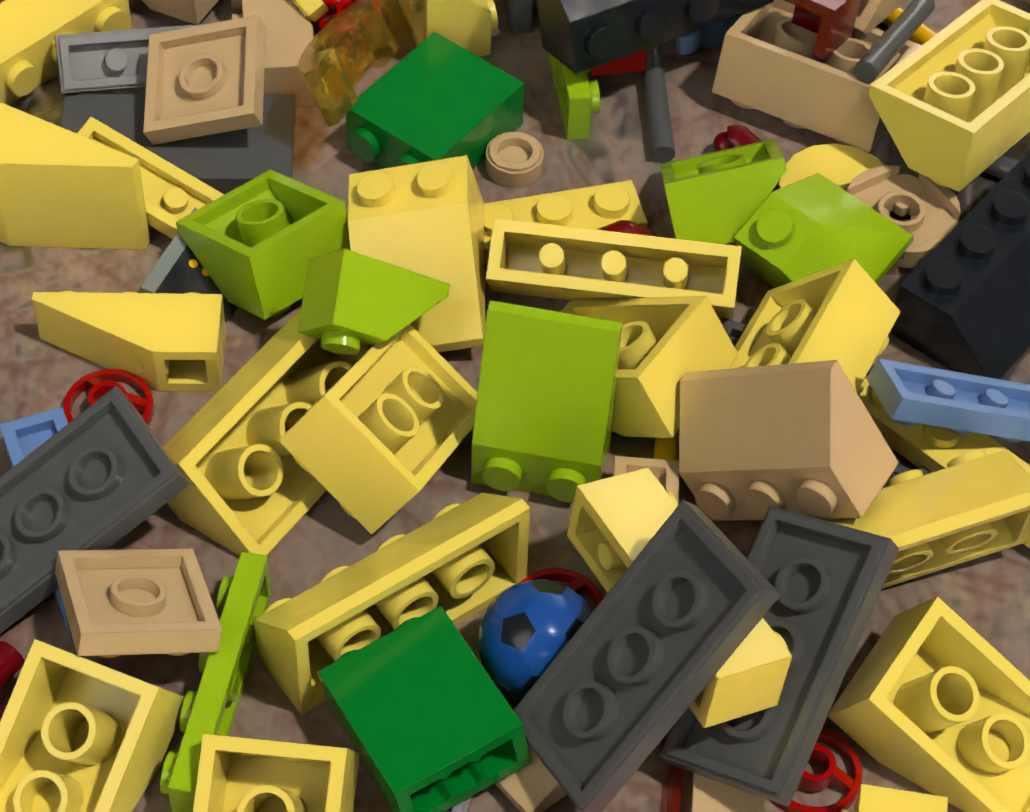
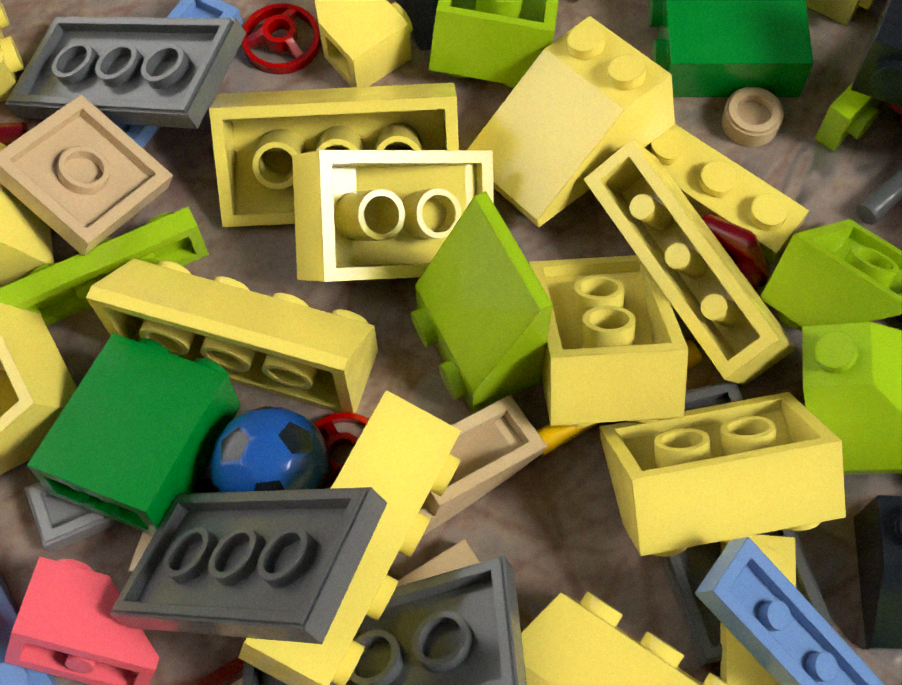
camera: 55 degrees right, 15 degrees up
lime slope [298,248,450,355] -> none
tan slope [679,360,899,521] -> none

